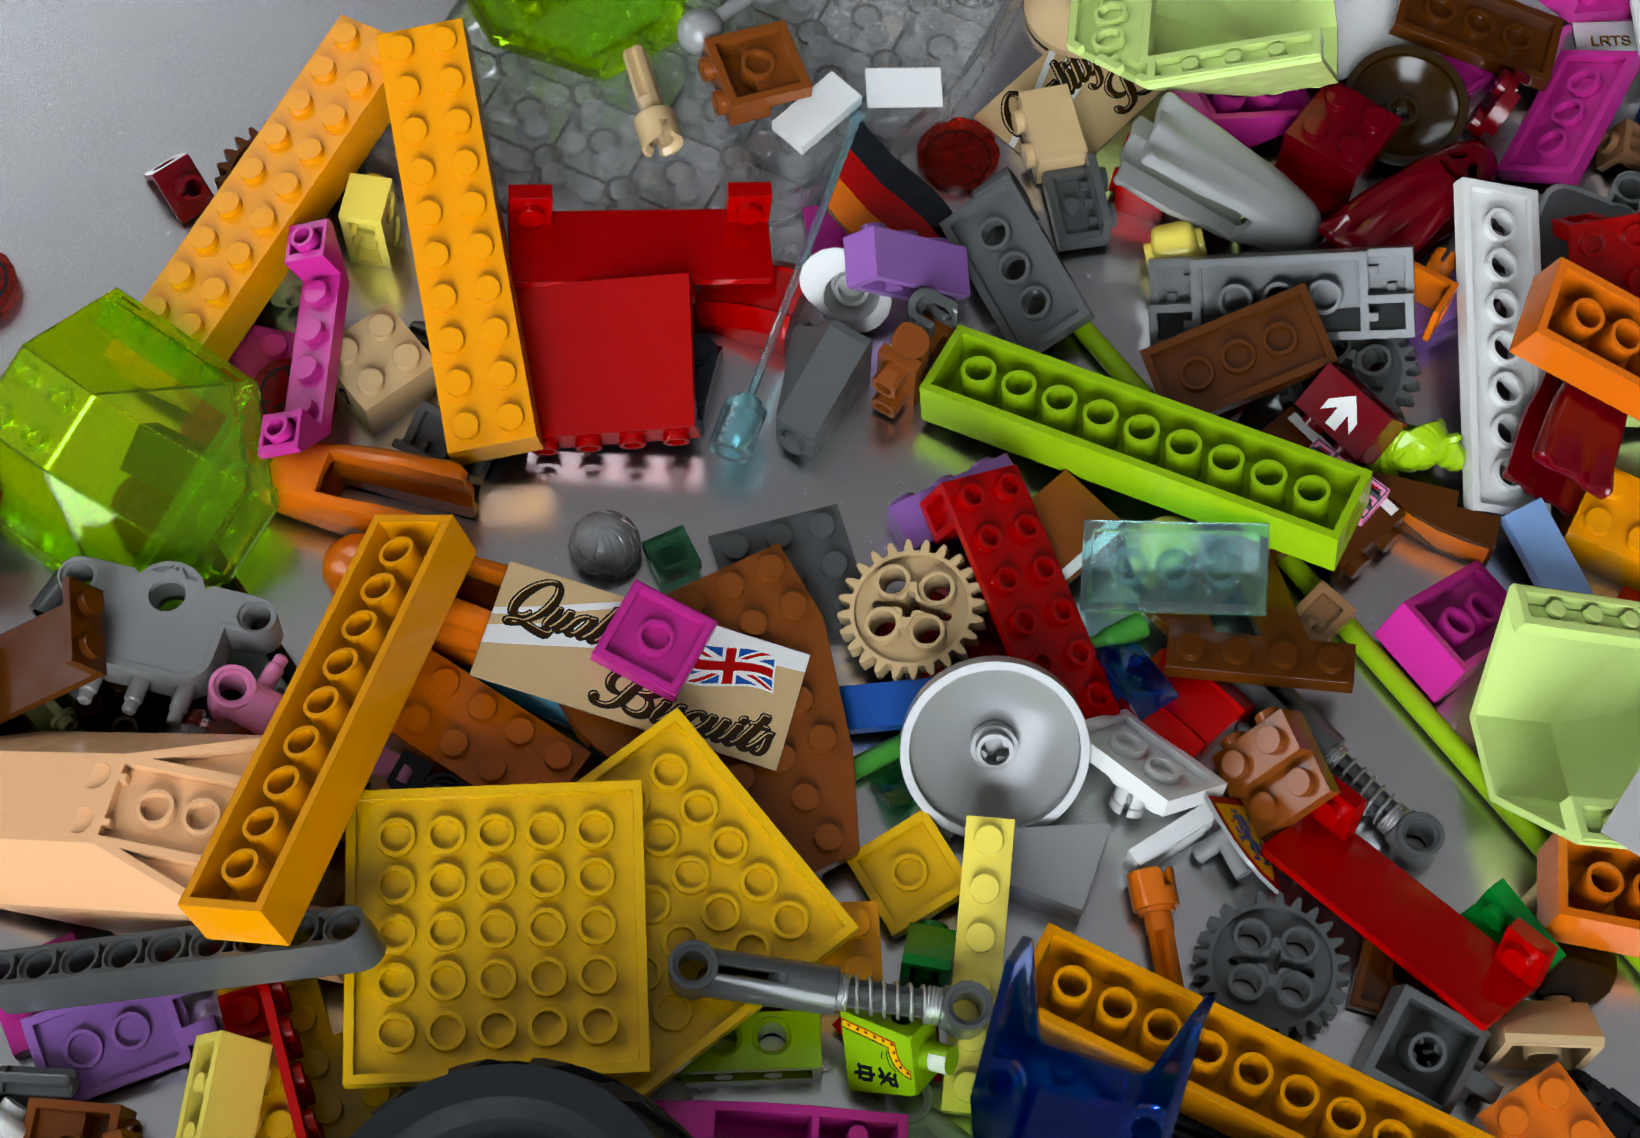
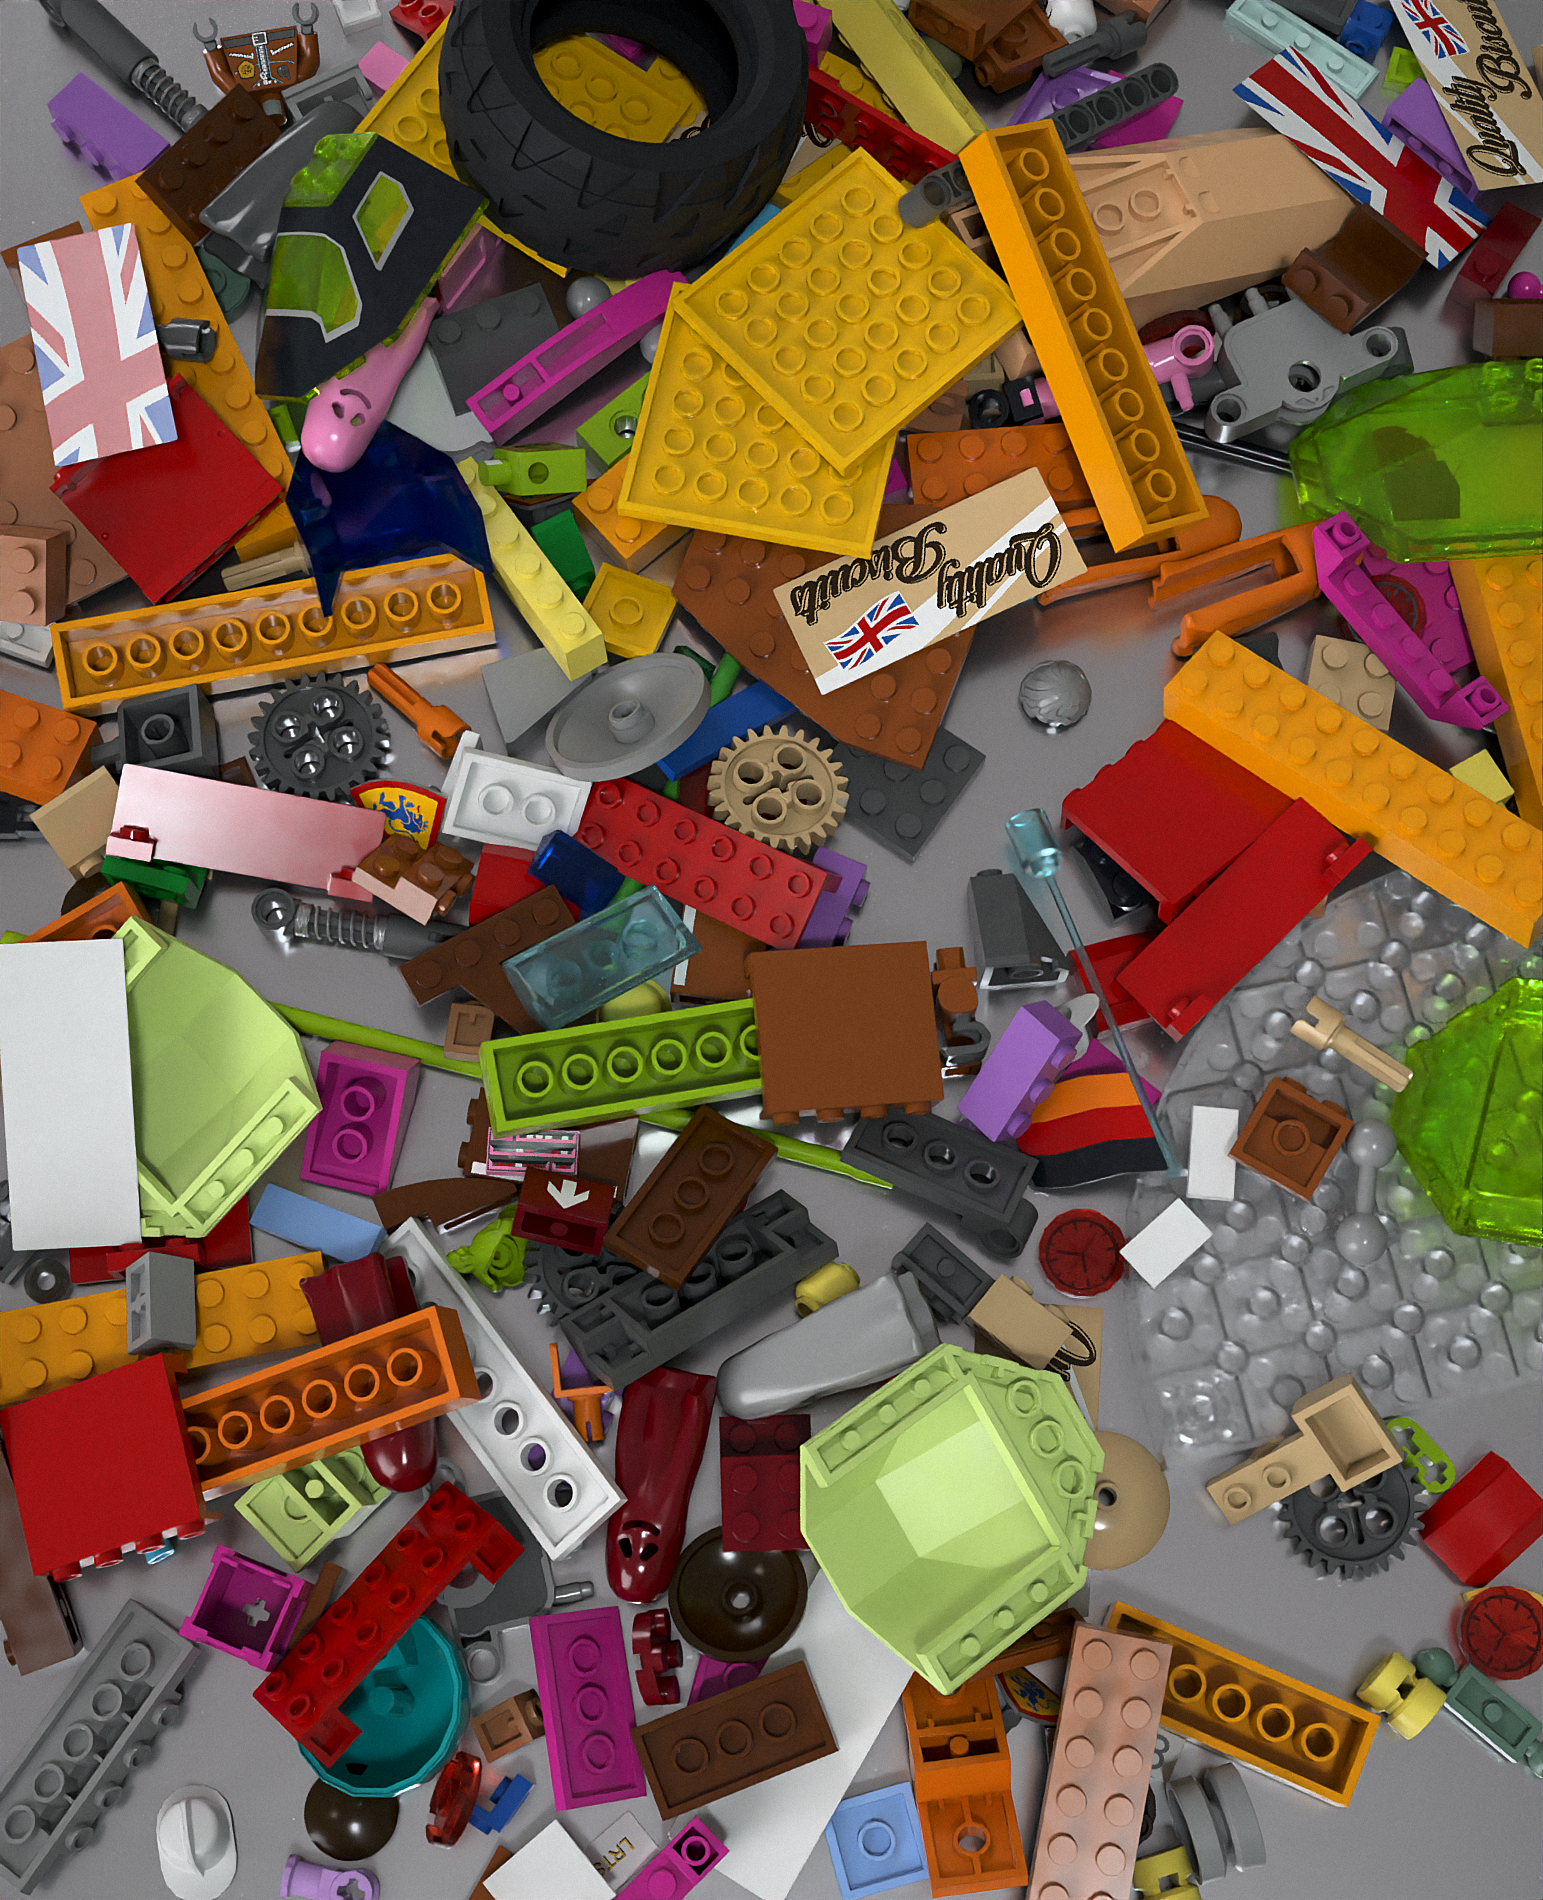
camera: 140 degrees right, 10 degrees up
dark pink tile [590,579,718,703] -> none
clear green plate [642,525,702,586] -> none
dark grey piece [668,940,994,1040] -> none
none -> dark orange panel [743,941,944,1126]

